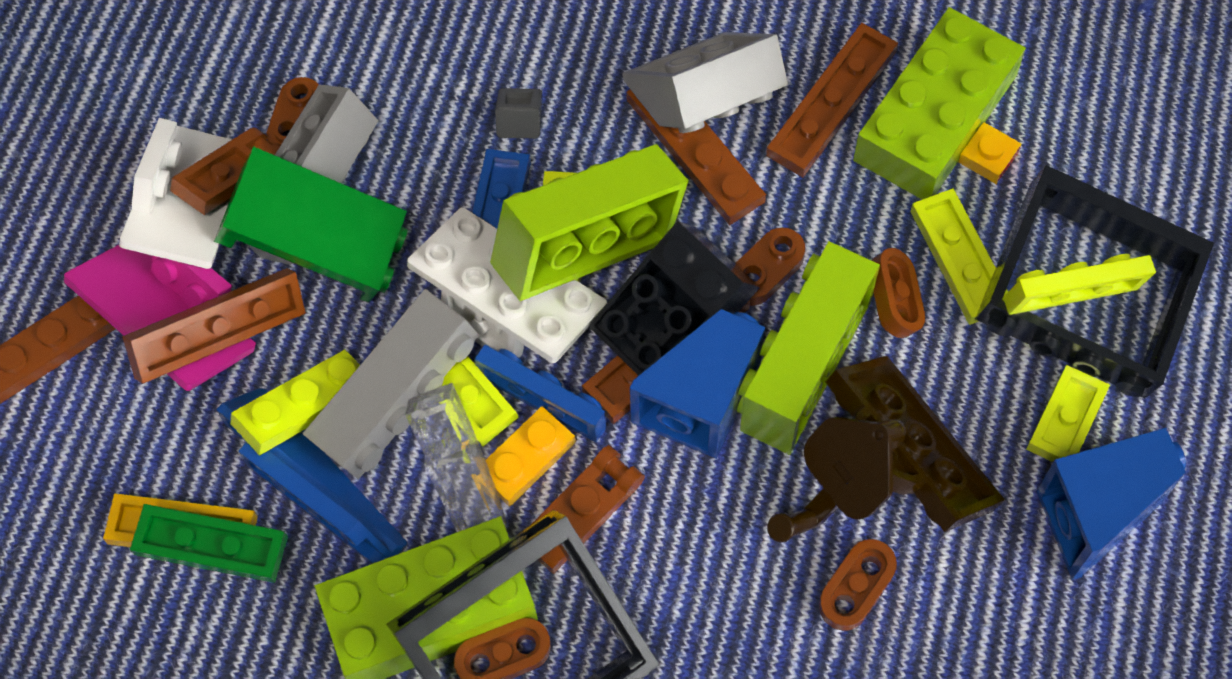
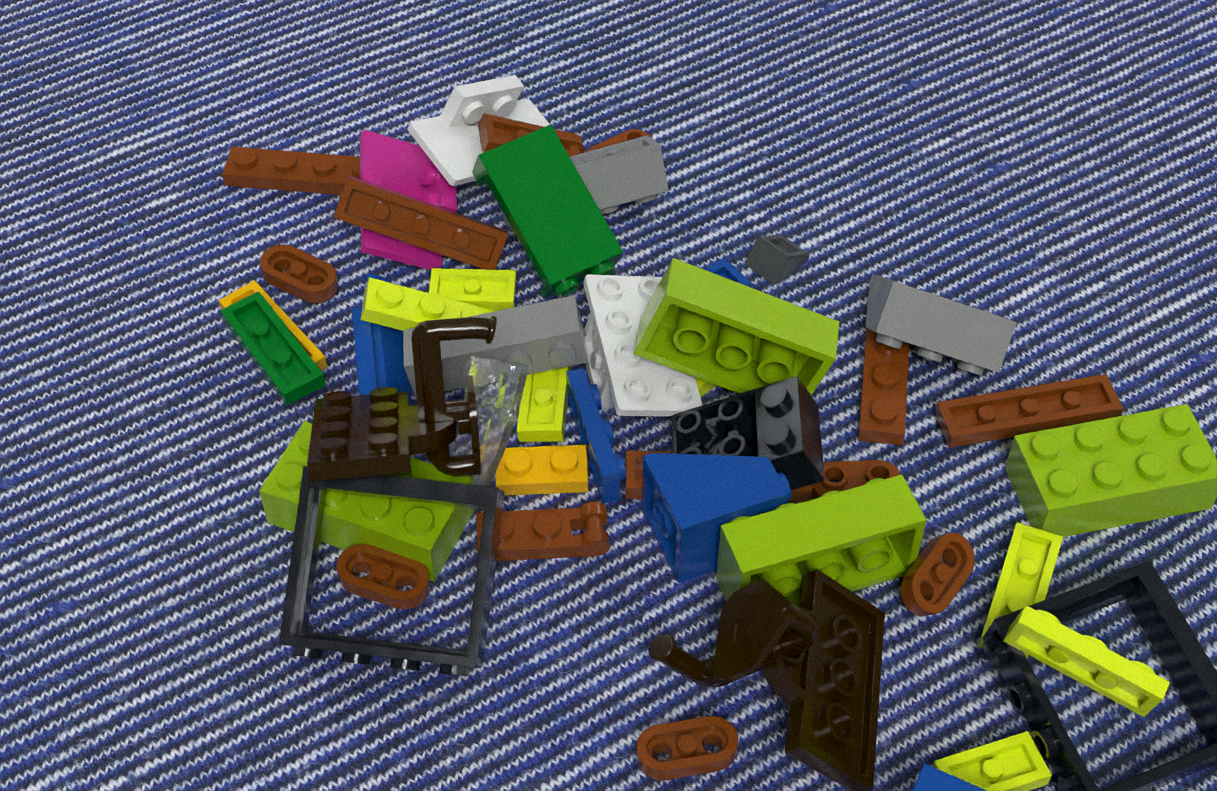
camera: 40 degrees right, 15 degrees down
yellow plate [958,122,1022,184] -> none
none -> dark orange plate [260,245,338,303]
none -> dark brown plate [307,316,497,482]
none -> neon yellow plate [429,268,517,311]

